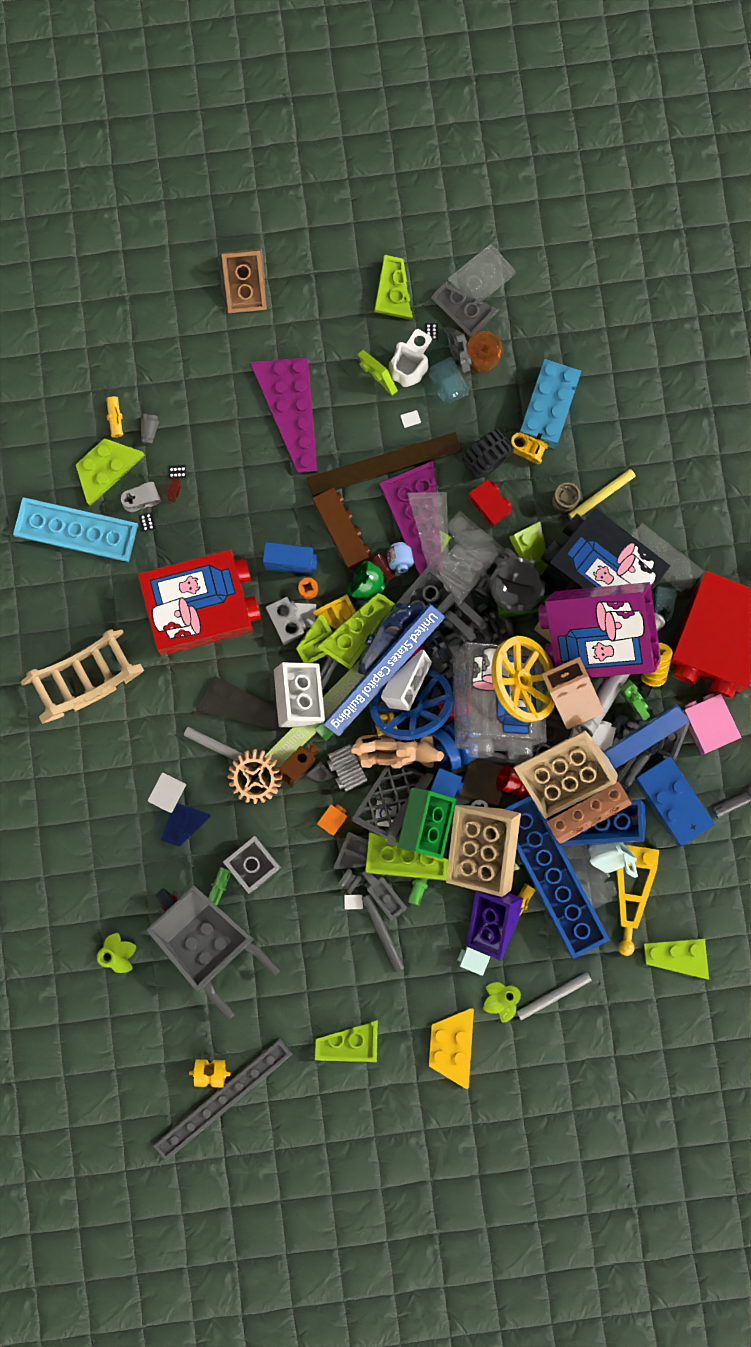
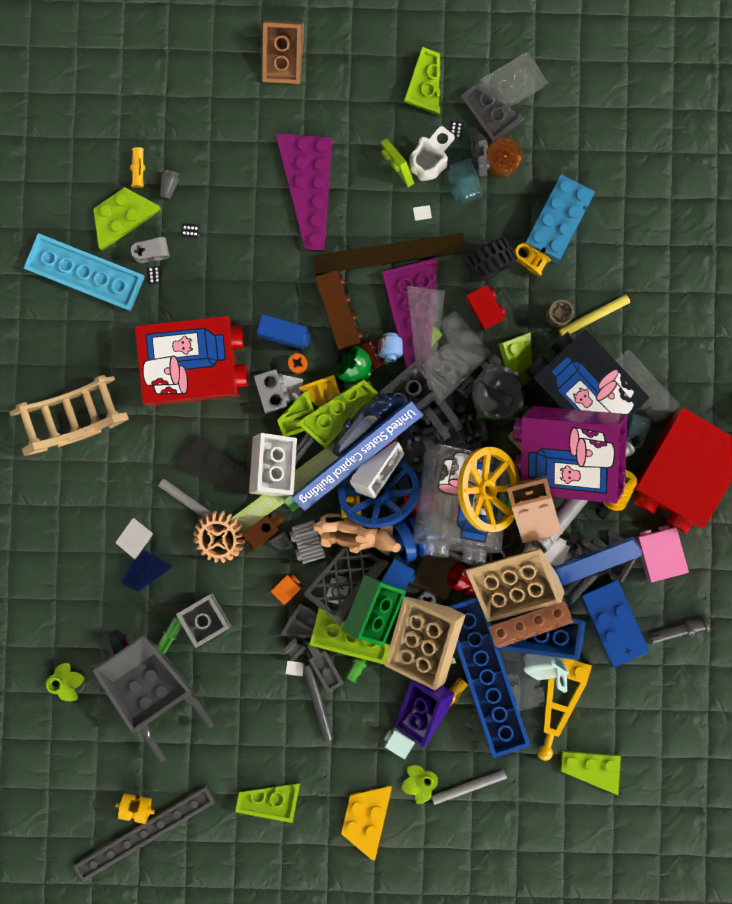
camera: 15 degrees right, 5 degrees up
clear red tile [166,478,182,502] -> none
bright green hinge [620,680,650,720] -> none

